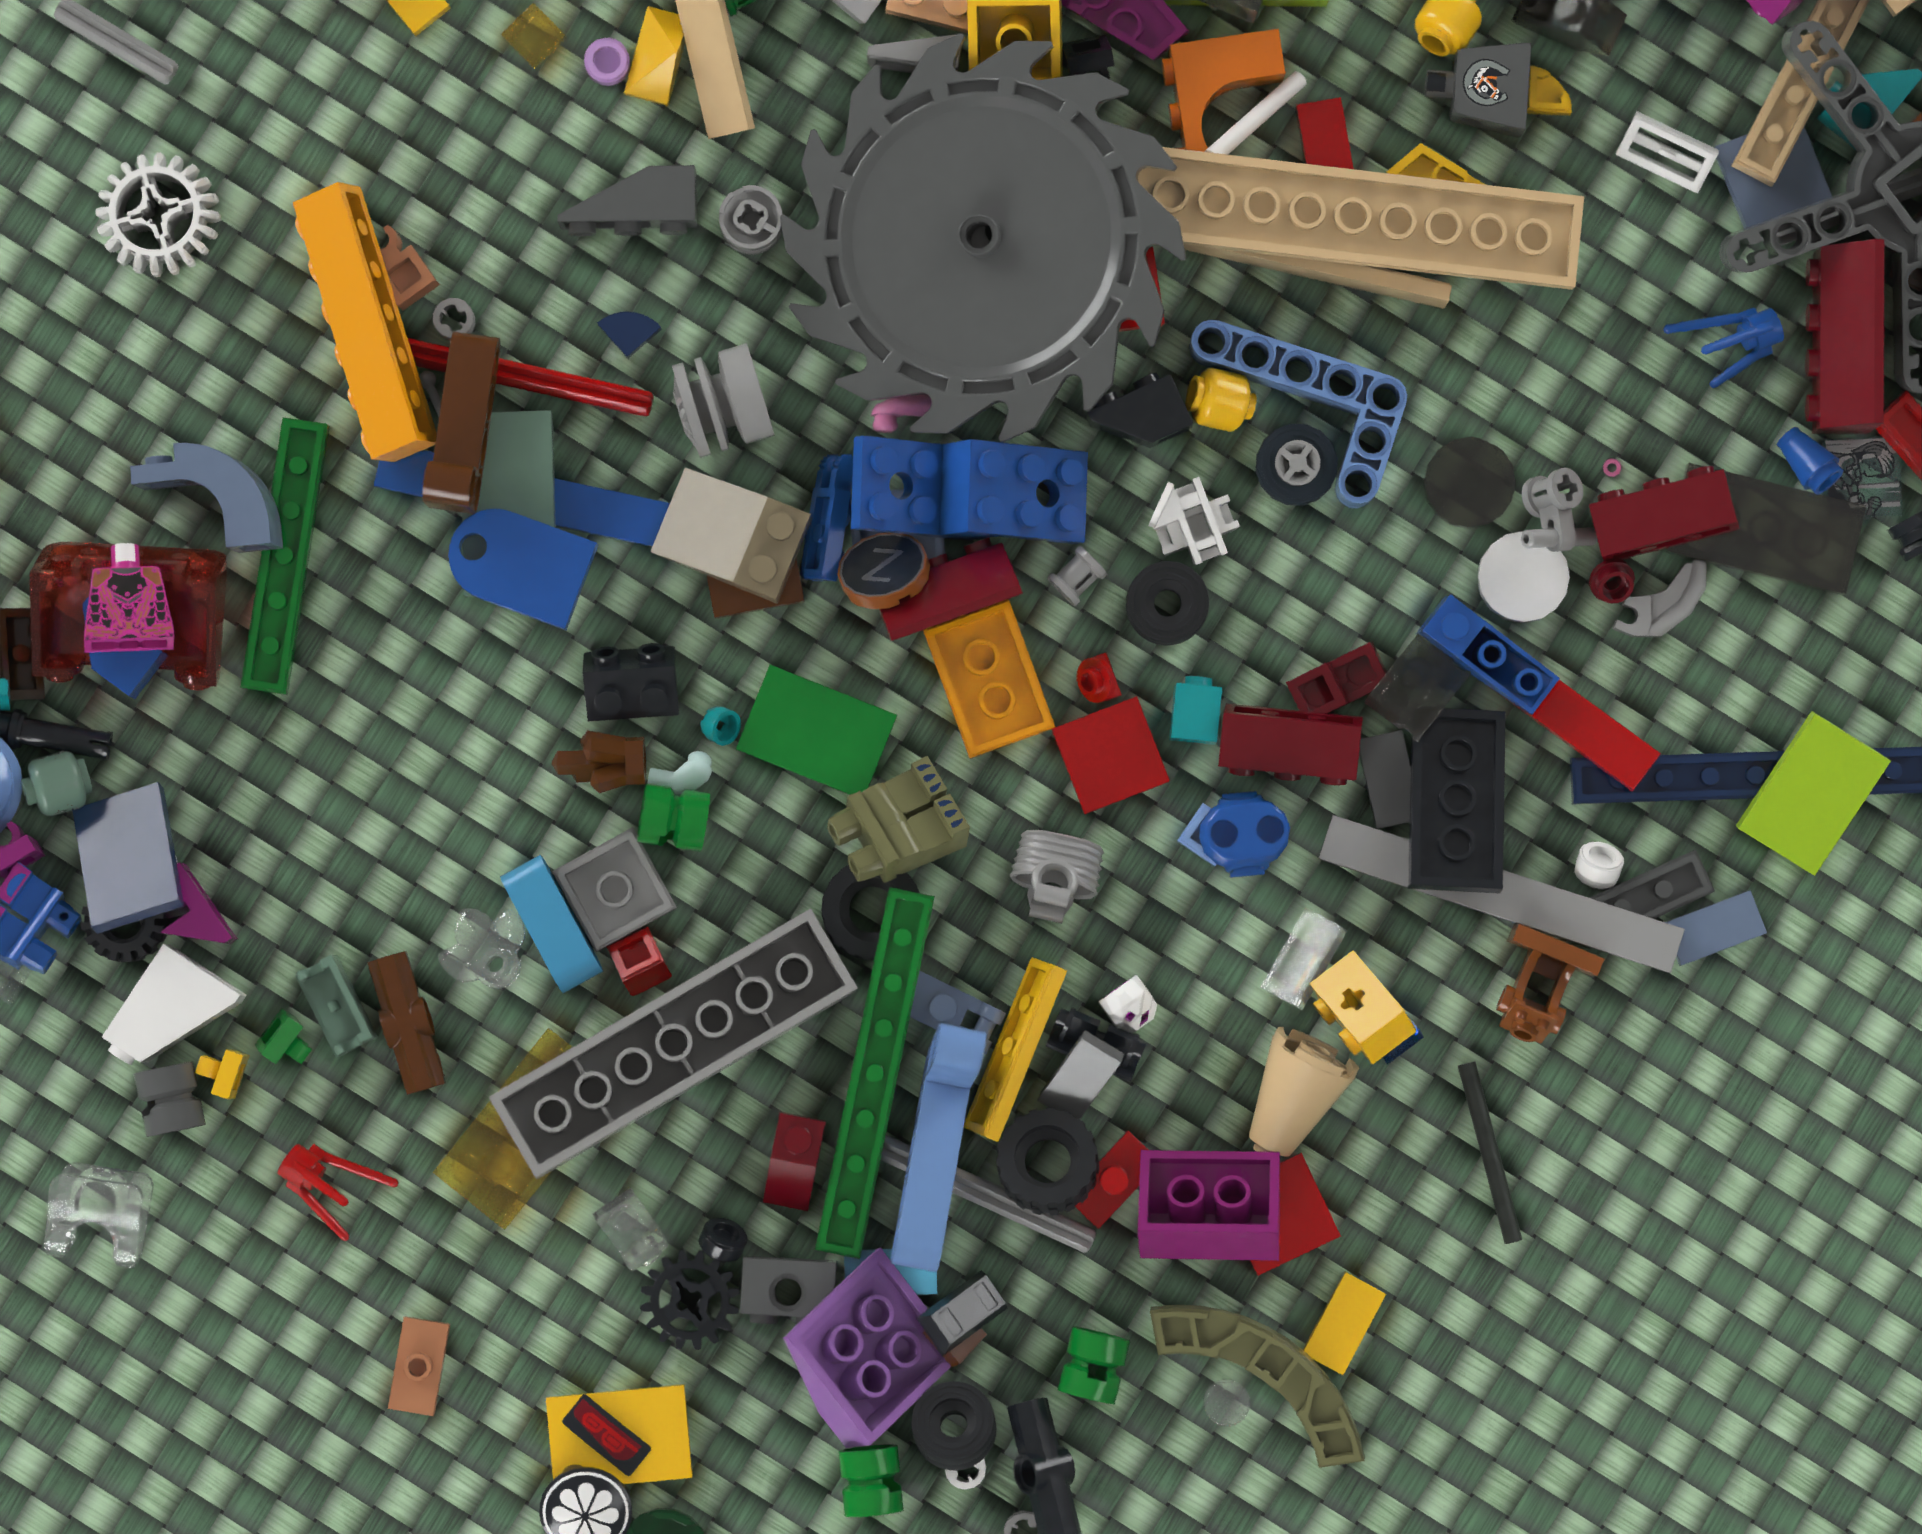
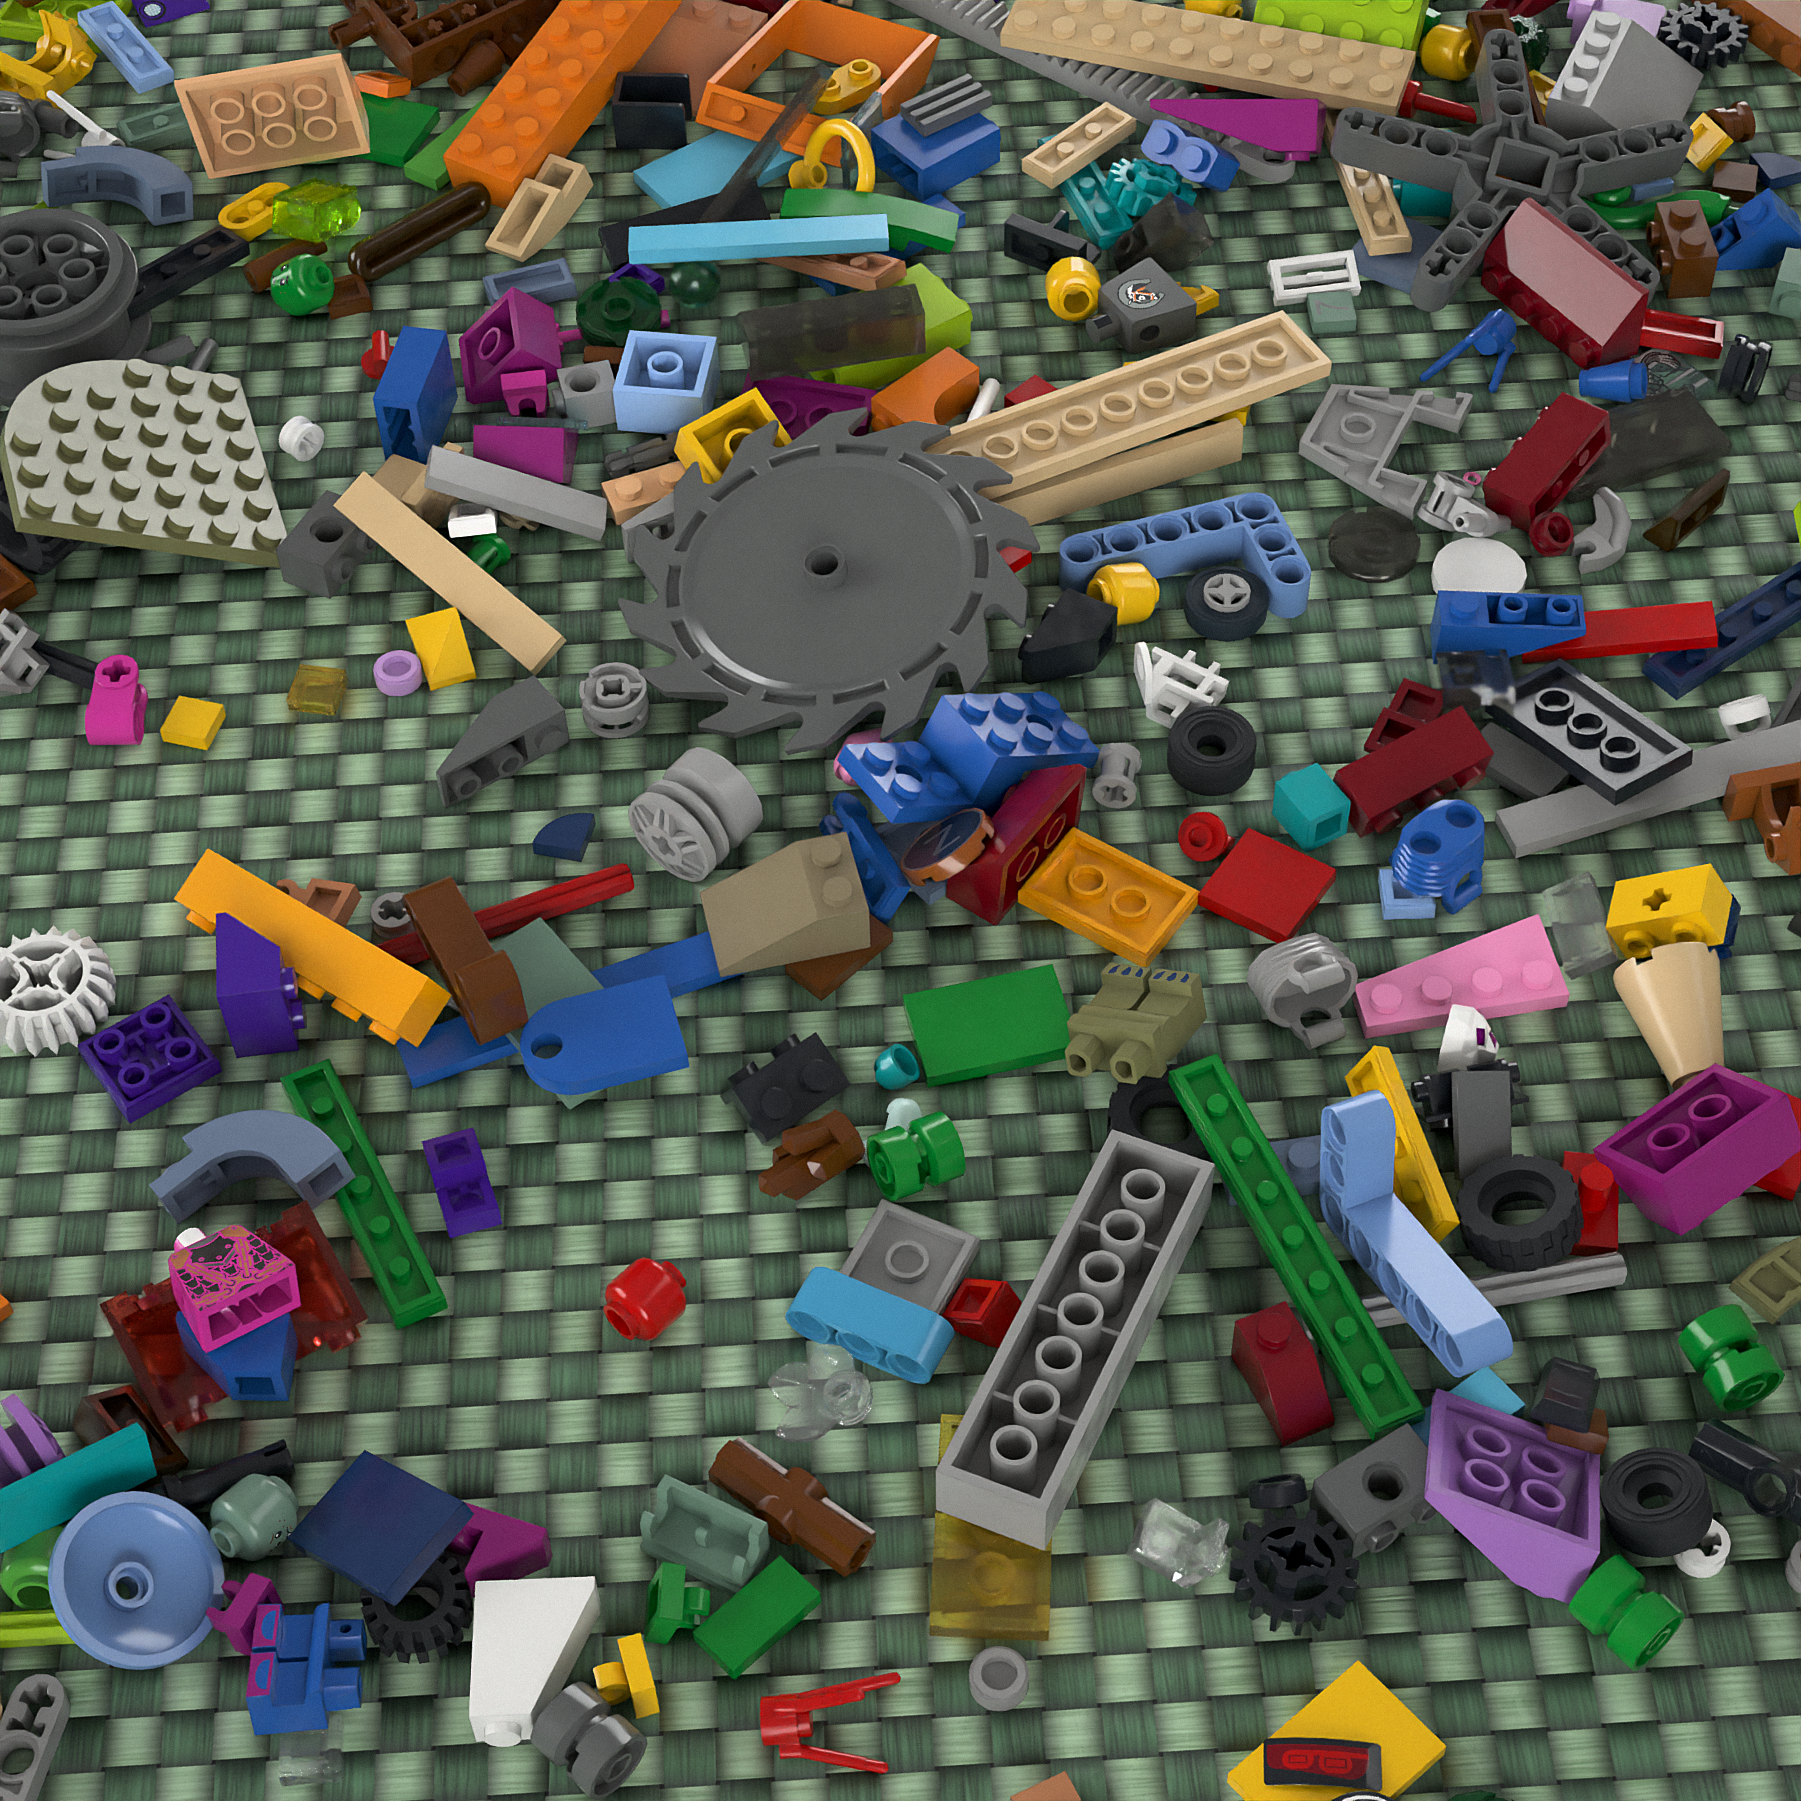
camera: 30 degrees left, 35 degrees down
none -> dark purple tile [77,994,222,1124]
none -> dark purple slope [216,912,307,1058]
none -> dark purple slope [421,1127,502,1239]
none -> red head [603,1257,687,1341]
none -> green tile [693,1555,821,1680]
none -> light grey tile [969,1646,1029,1711]
none -> light grey wing [1298,384,1473,521]
none -> sand green tile [1306,291,1357,334]
none -> bright pink wing [1352,914,1570,1039]
none -> dark brown slope [1642,468,1731,552]

